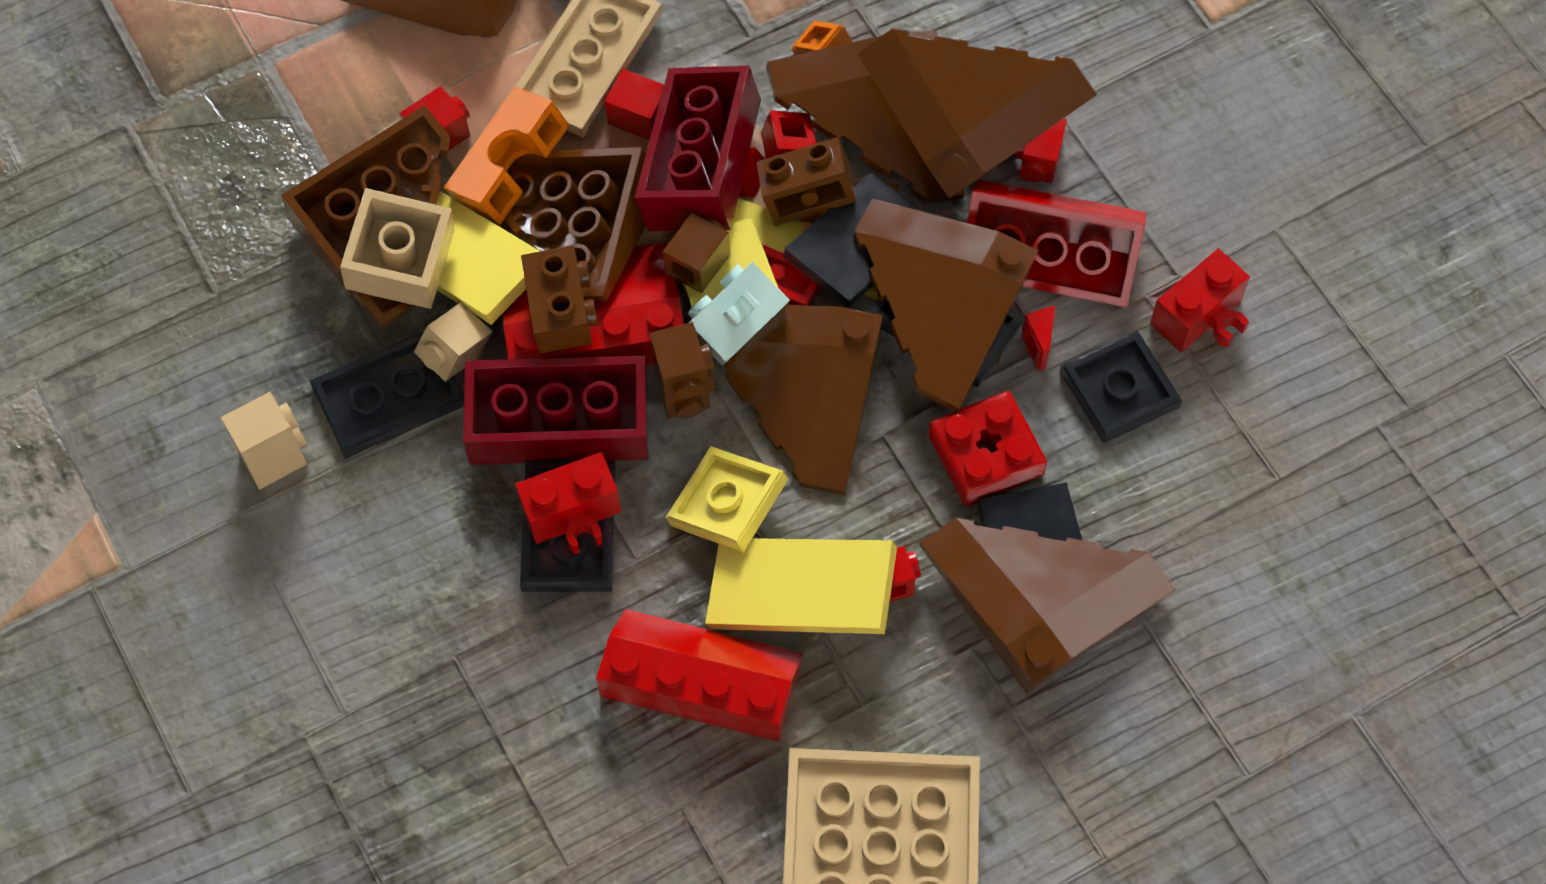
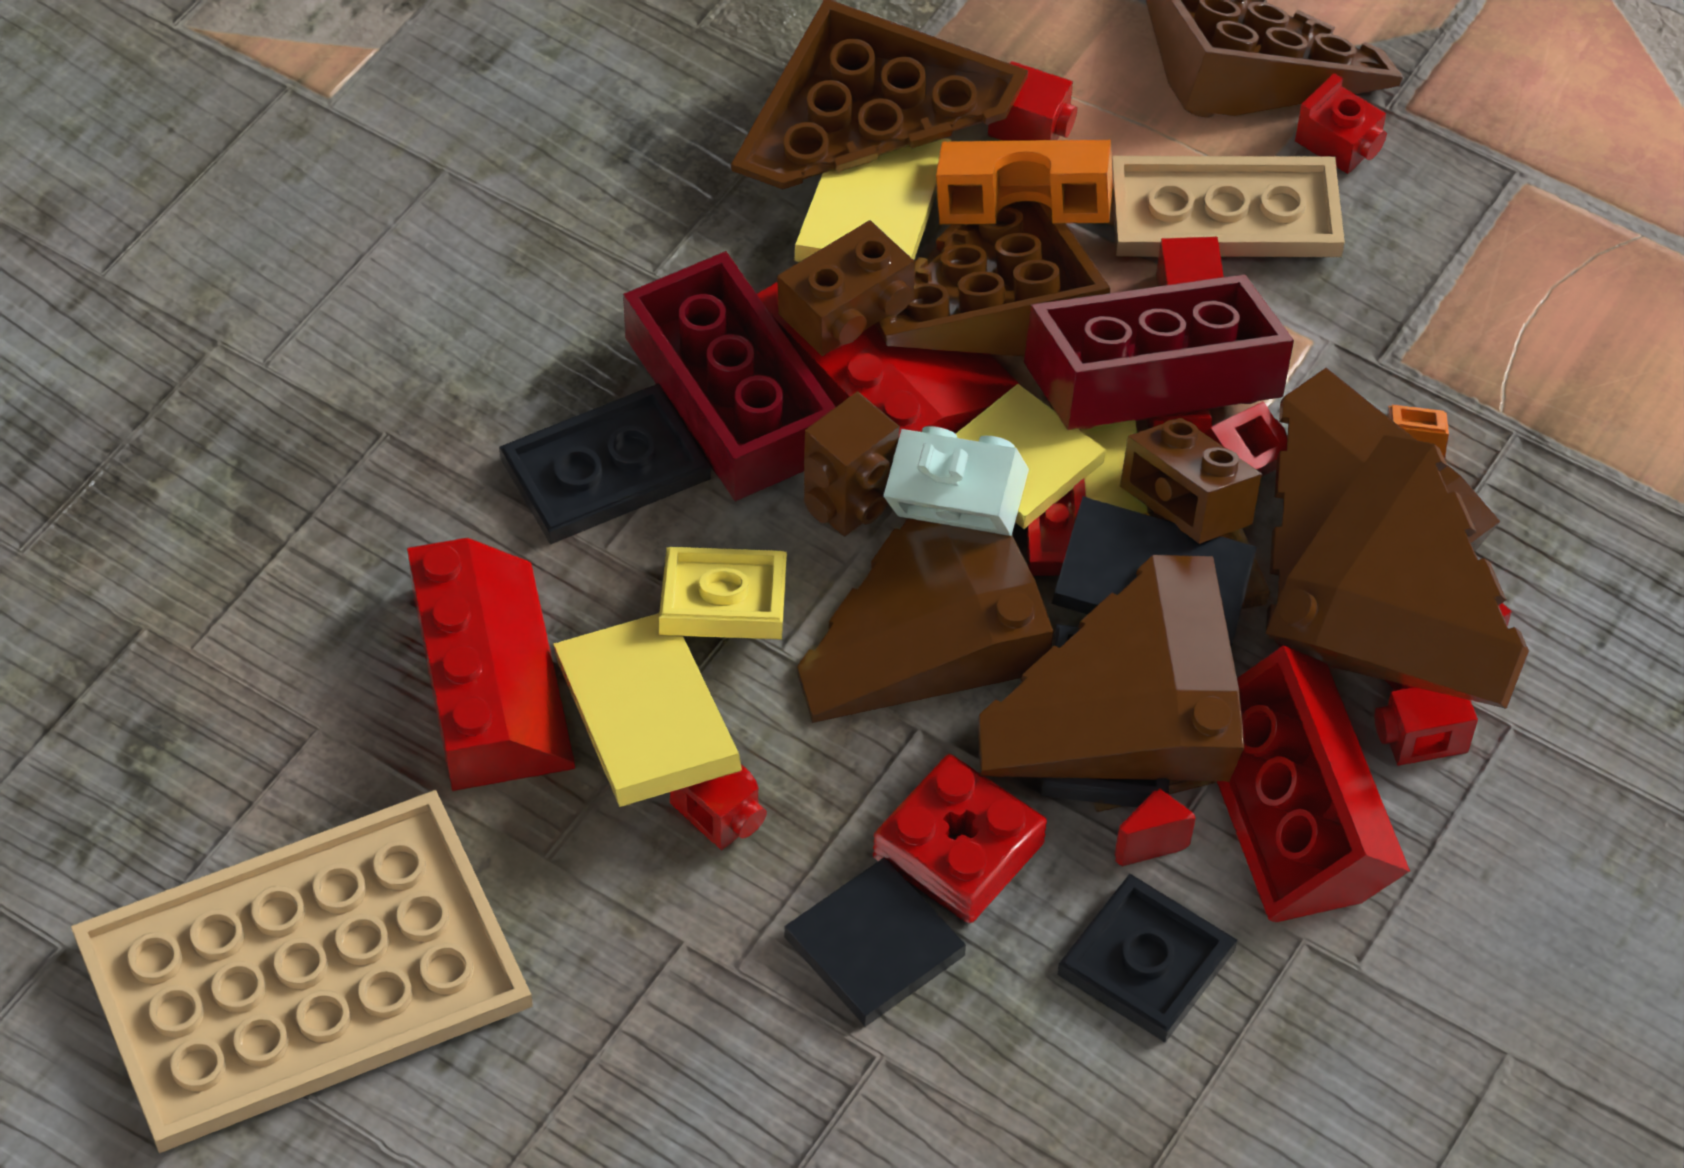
camera: 60 degrees right, 10 degrees down
tan brick [221,392,307,490] -> none
black tile [309,331,464,459] -> none
tan brick [340,188,454,309] -> none
tan brick [414,302,493,382] -> none
red brick [515,452,621,554] -> none
reddish brown brick [663,213,730,293] -> none
reddish brown slope [919,517,1176,694] -> none
red brick [1150,248,1250,353] -> none

